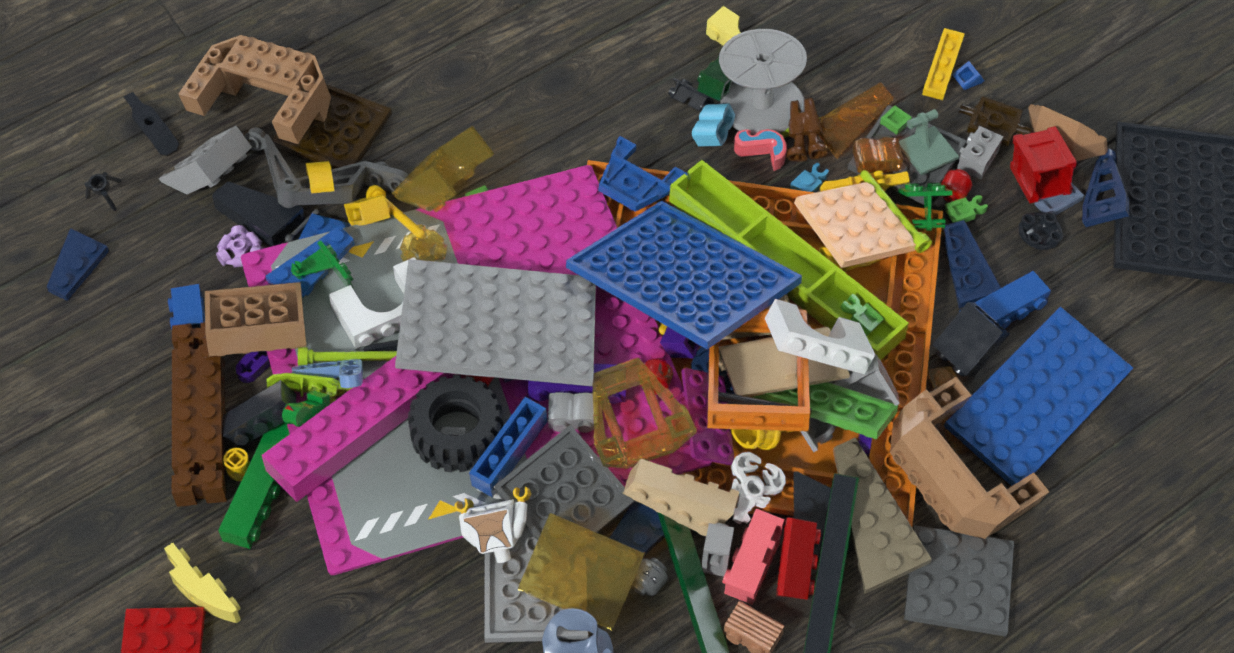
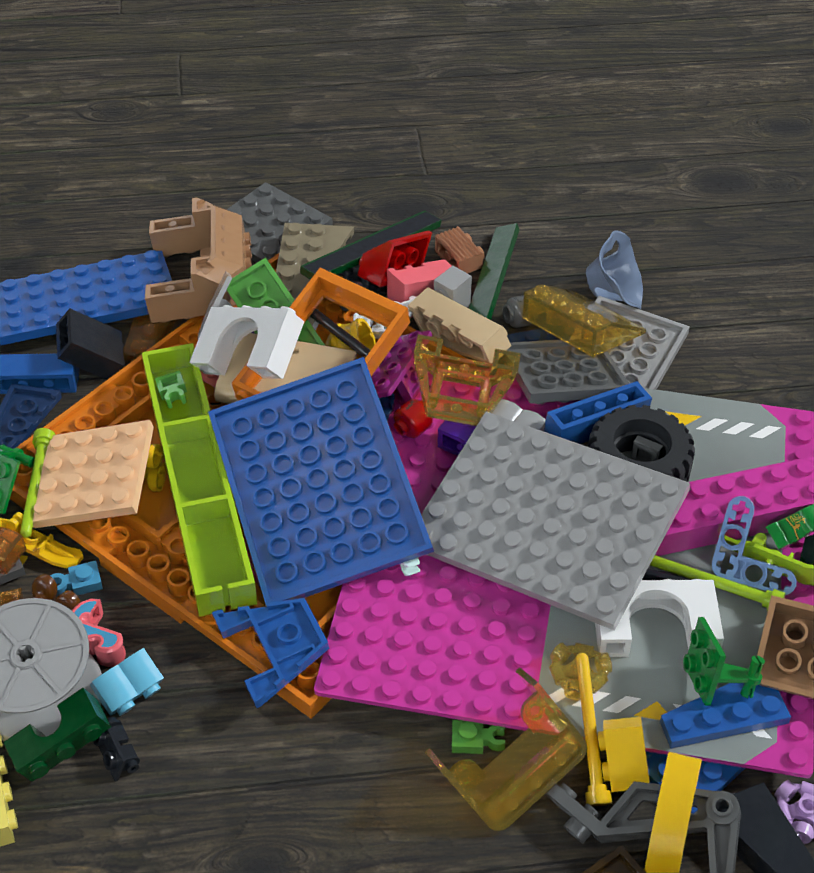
camera: 150 degrees left, 10 degrees down
torso [454,487,531,563] -> none

